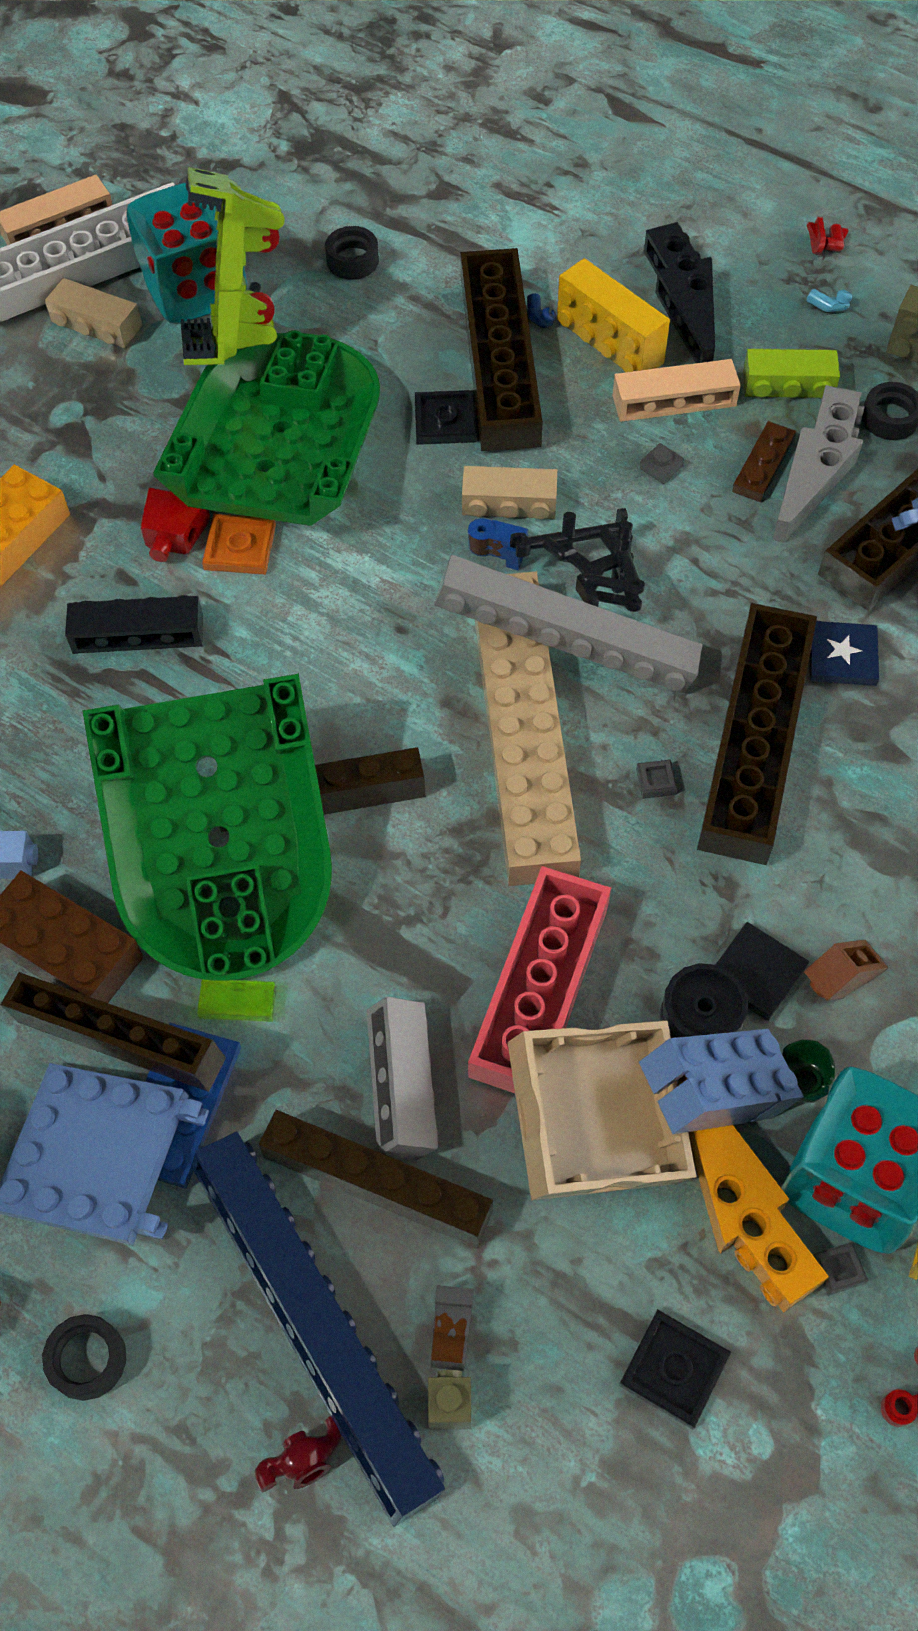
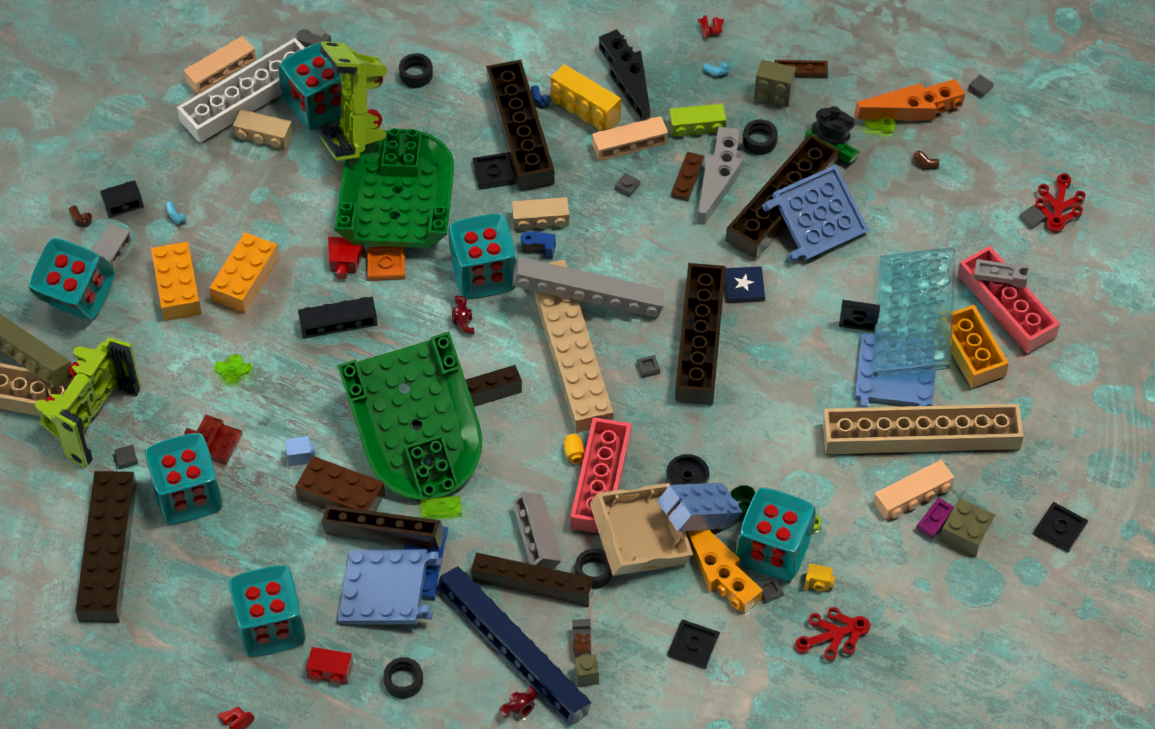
camera: 10 degrees left, 5 degrees down
black piece [510,508,645,612] -> none
black tile [715,922,810,1021] -> none
dark orange slope [804,939,888,1001] -> none
none -> teal piece [448,213,517,298]
none -> dark red piece [451,296,475,334]
none -> yellow brick [563,434,585,464]
none -> black tyre [575,548,612,589]

